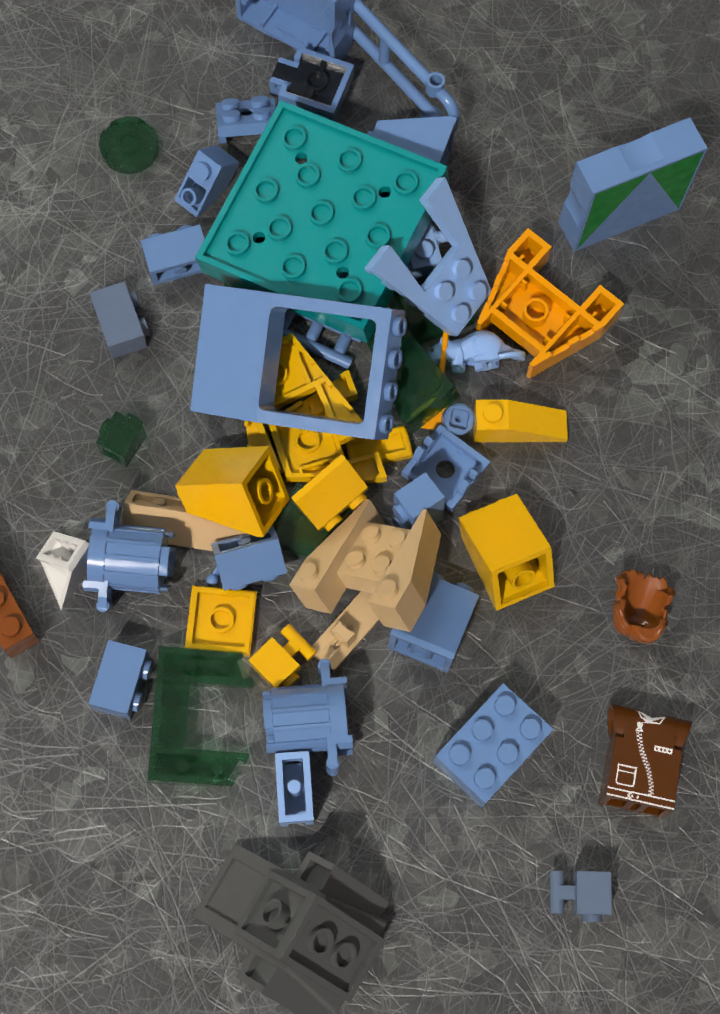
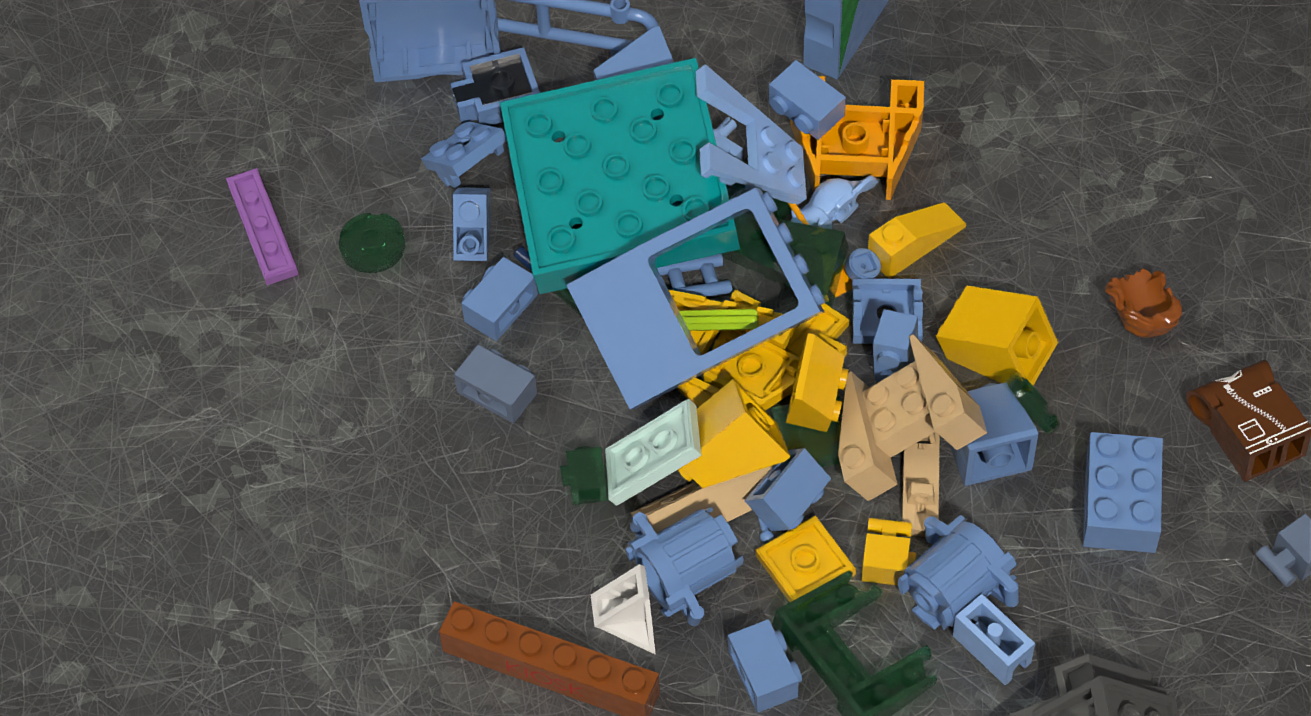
camera: 30 degrees left, 15 degrees down
none -> medium lavender tile [226,168,298,286]
none -> light aqua tile [605,399,702,506]
none -> lime axle [679,309,758,331]
none -> medium blue brick [769,60,846,140]
none -> clear green tile [1006,372,1060,434]

